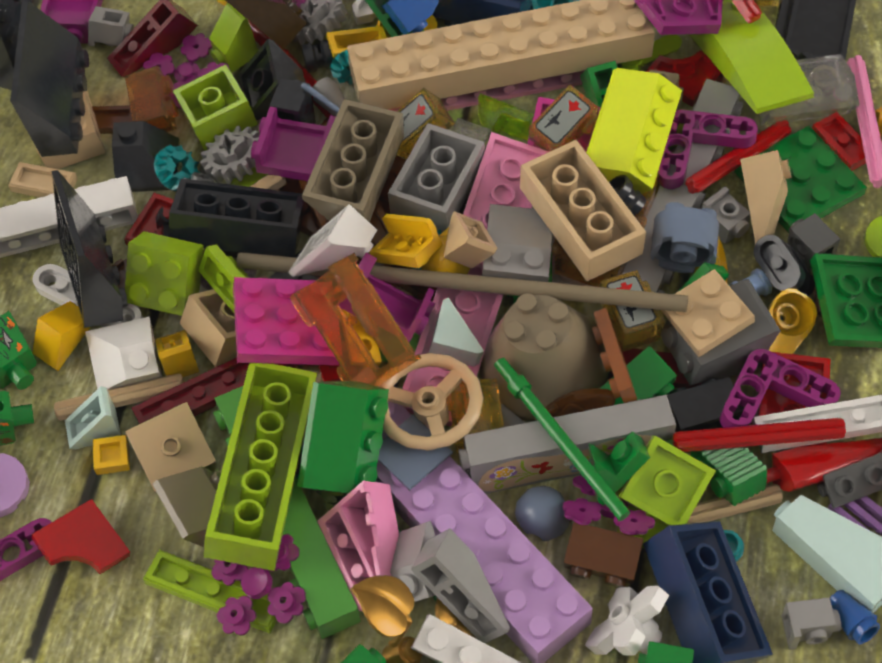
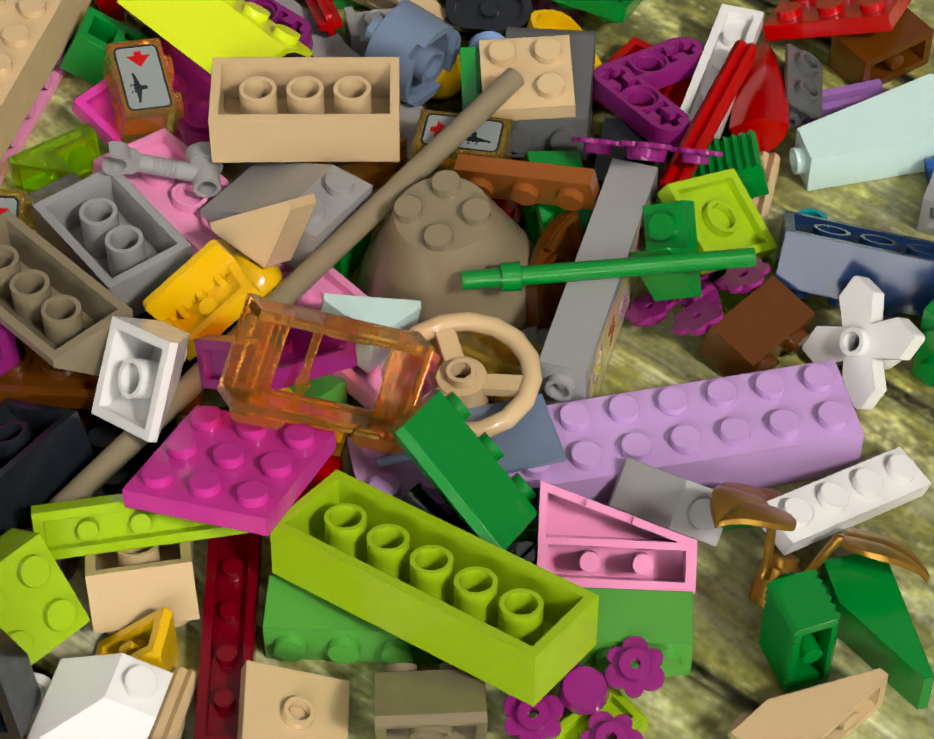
camera: 65 degrees left, 10 degrees down
light grey slope [411,528,510,643] -> none
sand blue hair [515,486,570,541] -> none
none -> light grey brick [101,141,223,198]
none -> magenta plant [571,137,723,165]

